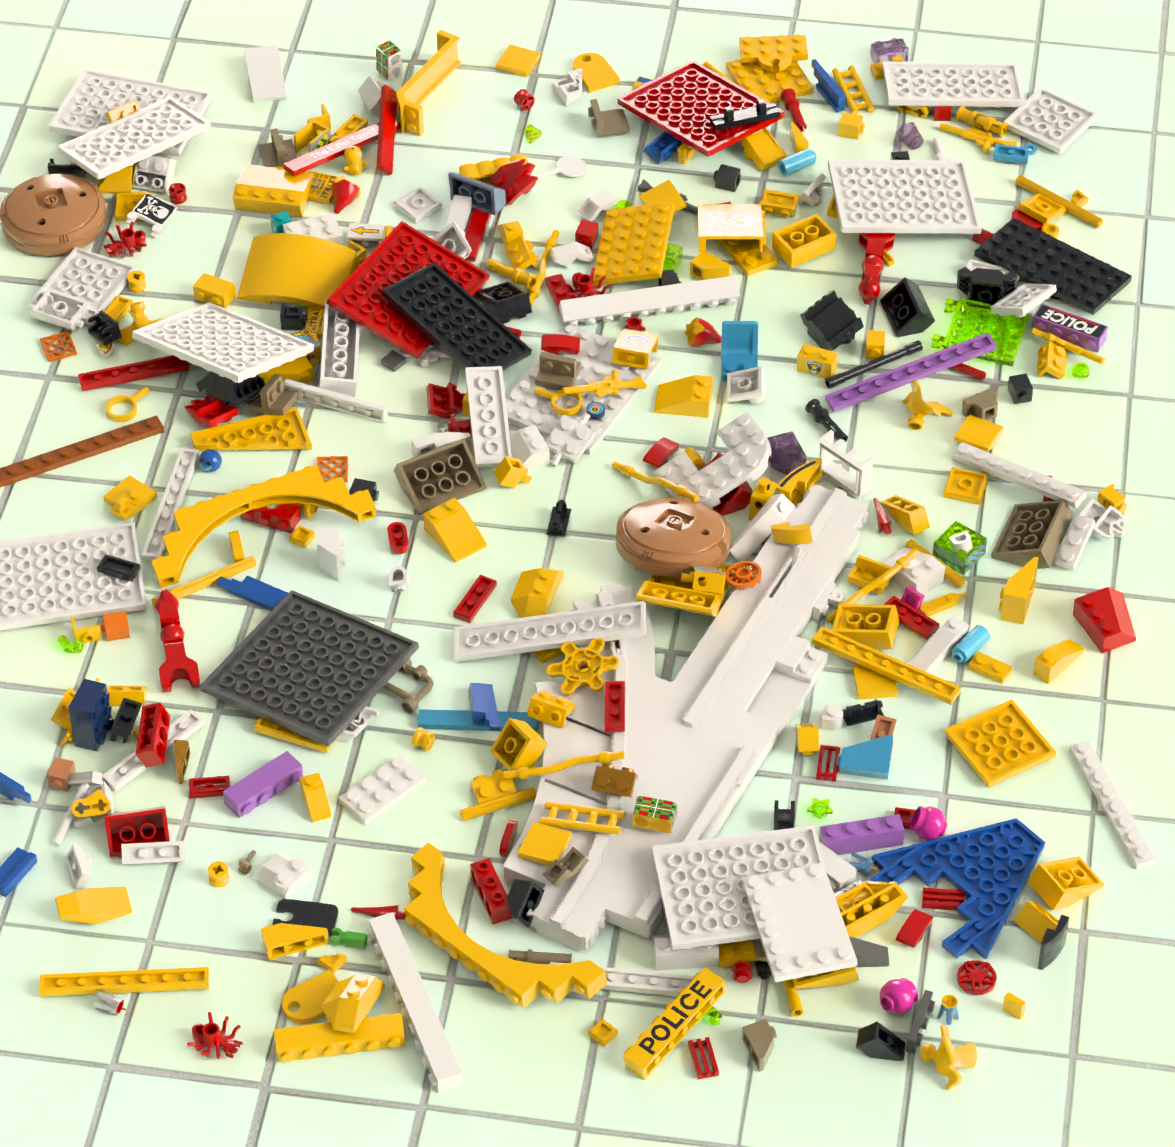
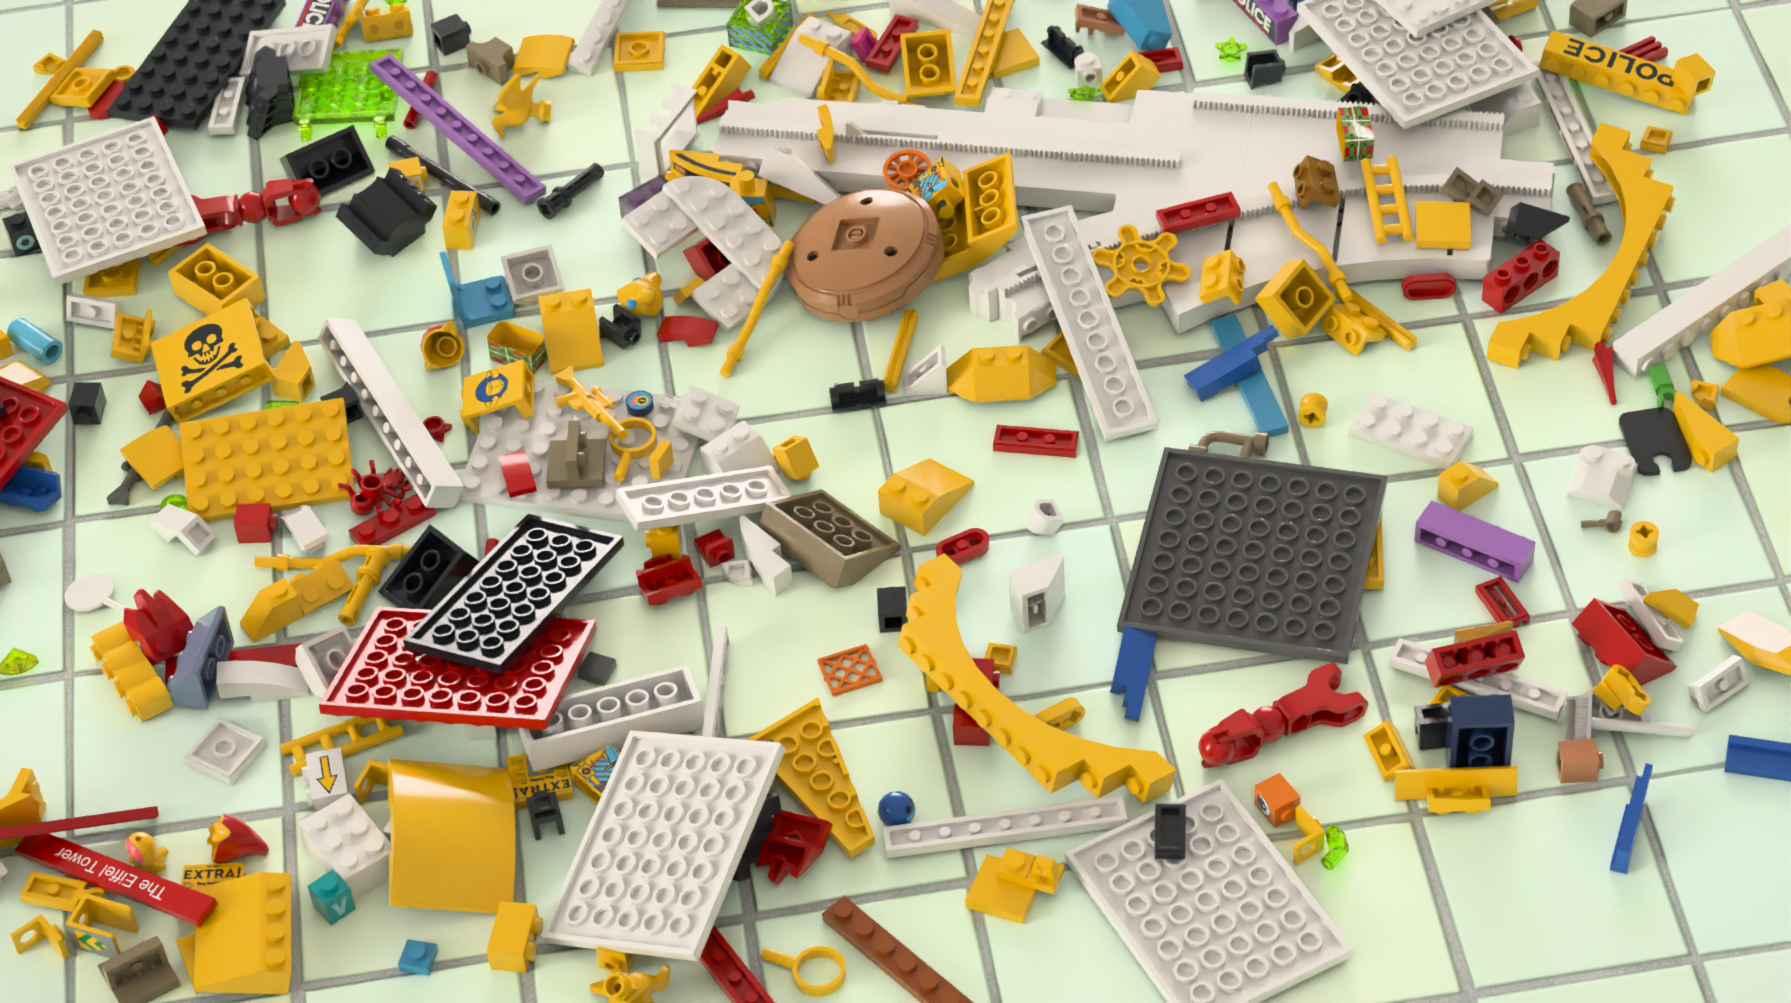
camera: 105 degrees left, 0 degrees up
yellow axle [151,556,257,608] -> none
none -> dark azure plate [398,939,438,976]
none -> piece [487,321,548,375]
none -> black window [599,303,642,349]
none -> yellow piece [617,272,663,318]
none -> yellow tile [649,440,674,480]
none -> yellow axle [883,309,918,392]
none -> white slope [904,345,948,396]
none -> clear neon green plate [1068,85,1100,101]
none -> yellow tile [1642,588,1699,629]
none -> yellow brick [1671,53,1716,98]

